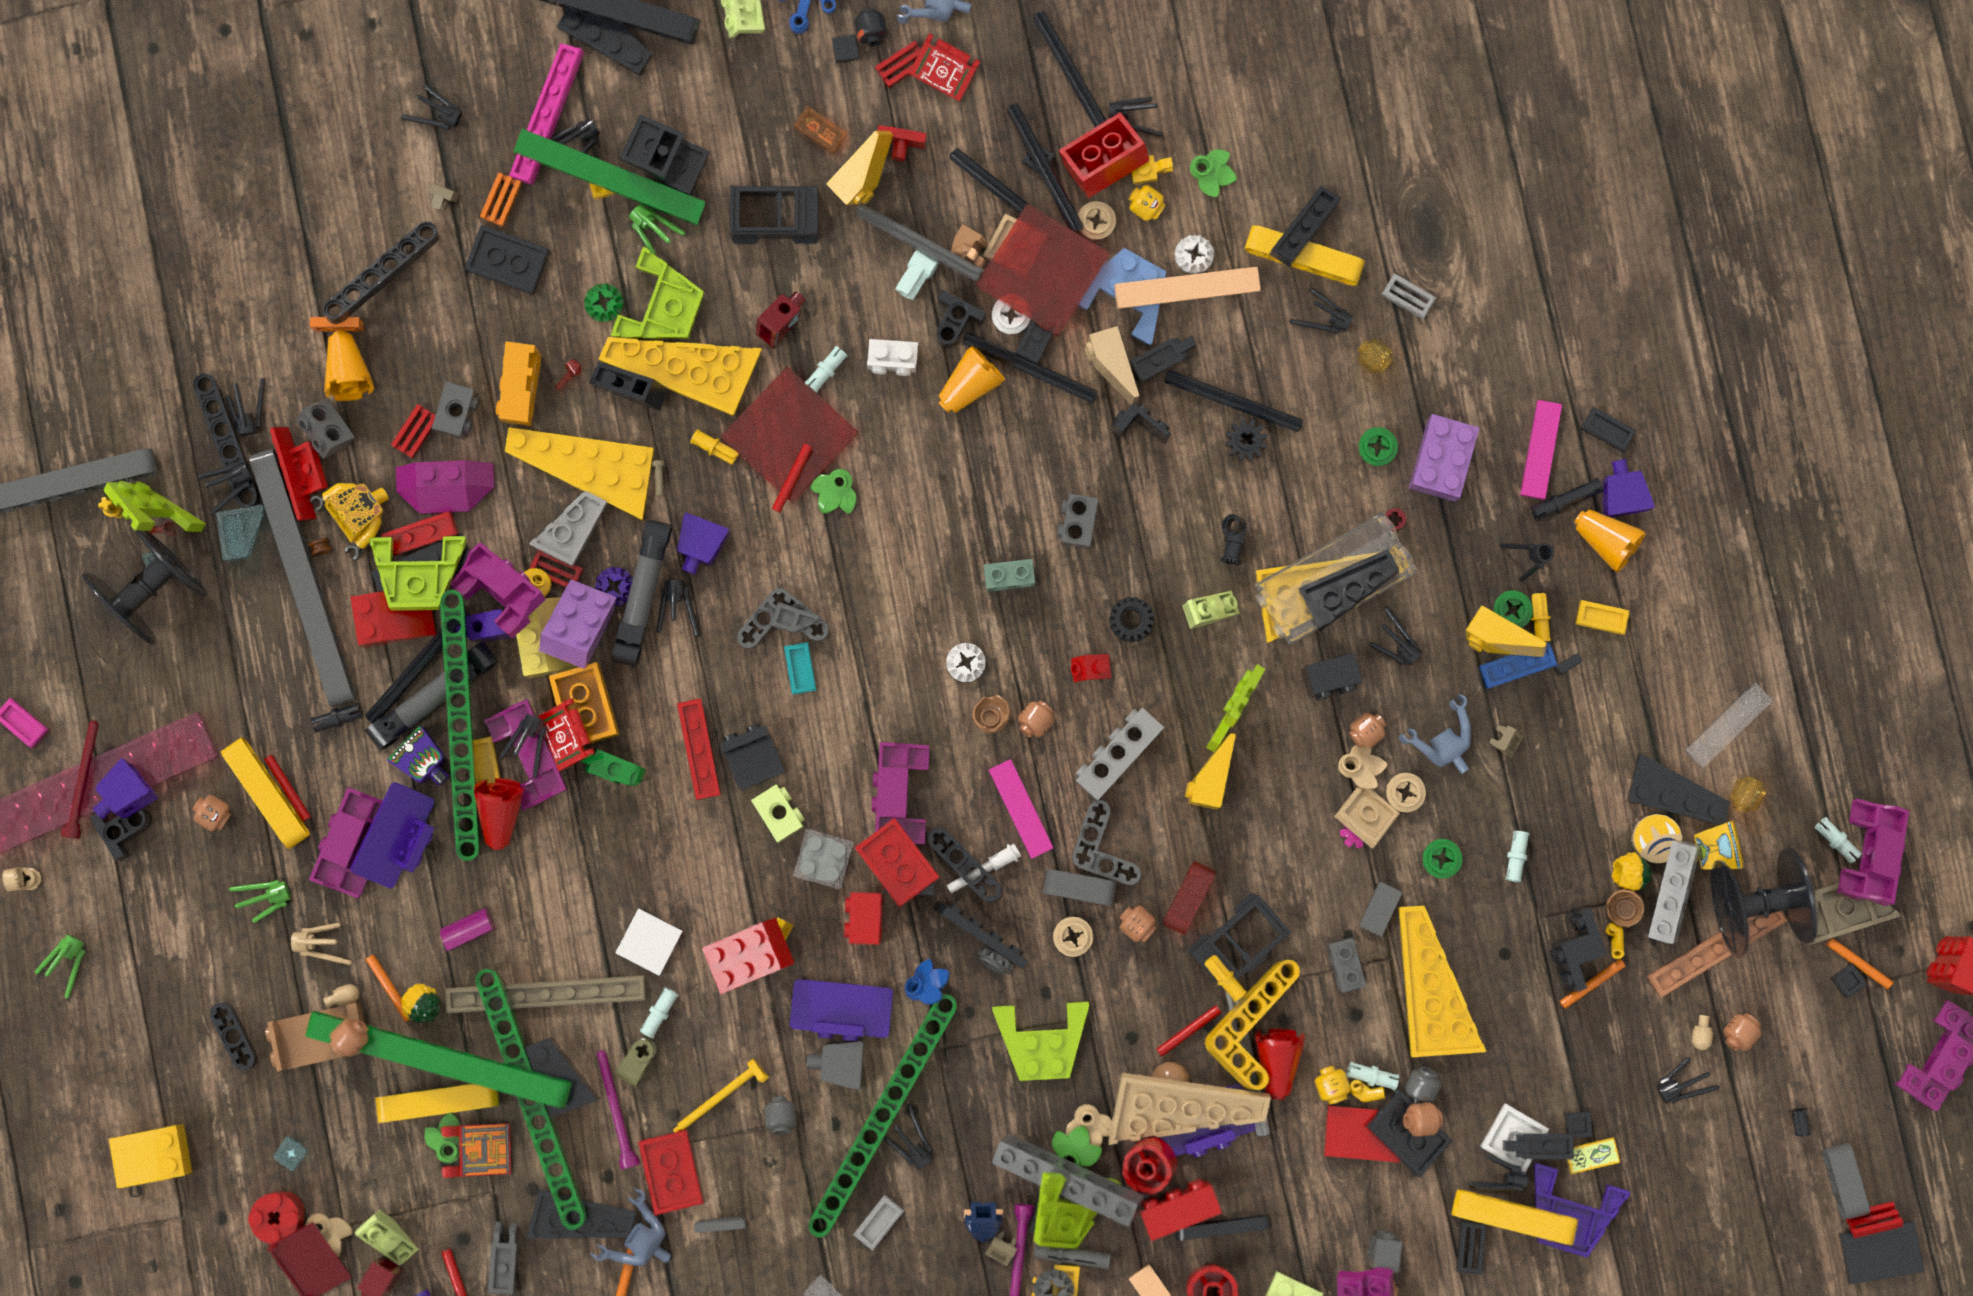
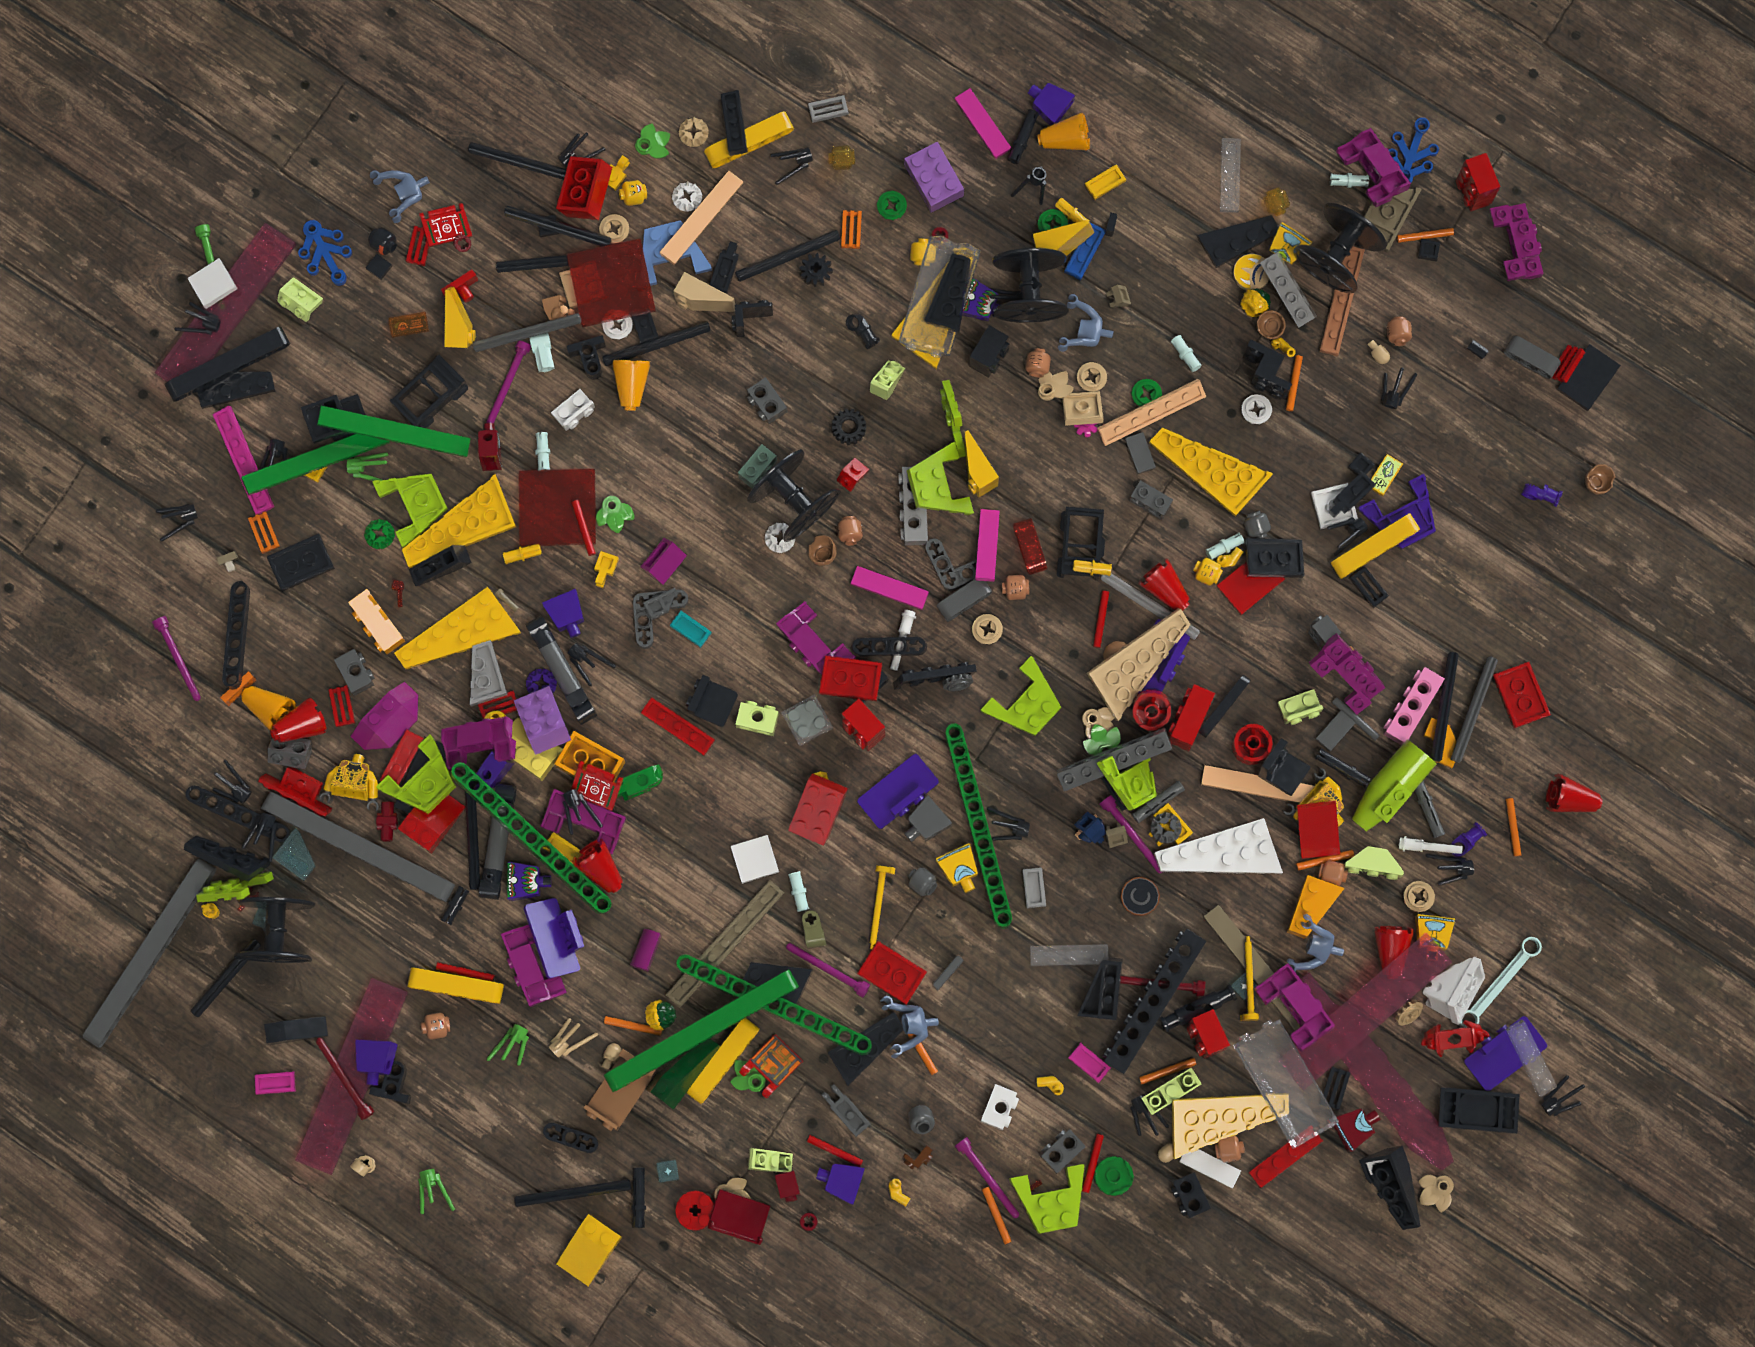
camera: 40 degrees left, 5 degrees down
reddish brown bush [308,538,333,557] -> none
nougat head [330,1019,368,1056] -> none
blue plate [904,959,950,1005] -> none
yellow beam [1205,960,1300,1090] -> none
nougat head [1403,1103,1443,1137] -> none
black tile [1580,407,1636,453] -> none
none -> magenta piece [152,616,201,701]
none -> black wing [184,836,270,881]
none -> black axle [190,938,261,1017]
none -> black slope [264,1017,328,1045]
none -> red cone [270,698,327,743]
none -> green tile [317,406,471,458]
none -> dark red axle [376,802,398,842]
none -> dark red bush [453,234,471,252]
none -> magenta piece [486,340,531,424]
none -> black axle [514,1179,631,1207]
none -> yellow plate [594,551,619,588]
none -> black pin [631,1168,646,1228]
none -> magenta brick [640,538,687,585]
none -> dark green wedge [645,1039,720,1110]
none -> tan gear [679,117,709,147]
none -> black piece [747,449,841,542]
none -> orange tile [841,210,862,249]
none -> lime wing [907,442,974,515]
none -> yellow head [910,238,935,266]
none -> yellow torso [936,844,978,893]
none -> torso [962,279,1000,321]
none -> dark pink tile [975,509,1000,582]
none -> black piece [992,248,1069,323]
none -> light nougat tile [1097,379,1206,446]
none -> white gear [1242,394,1272,425]
none -> blue plant [1389,118,1439,183]

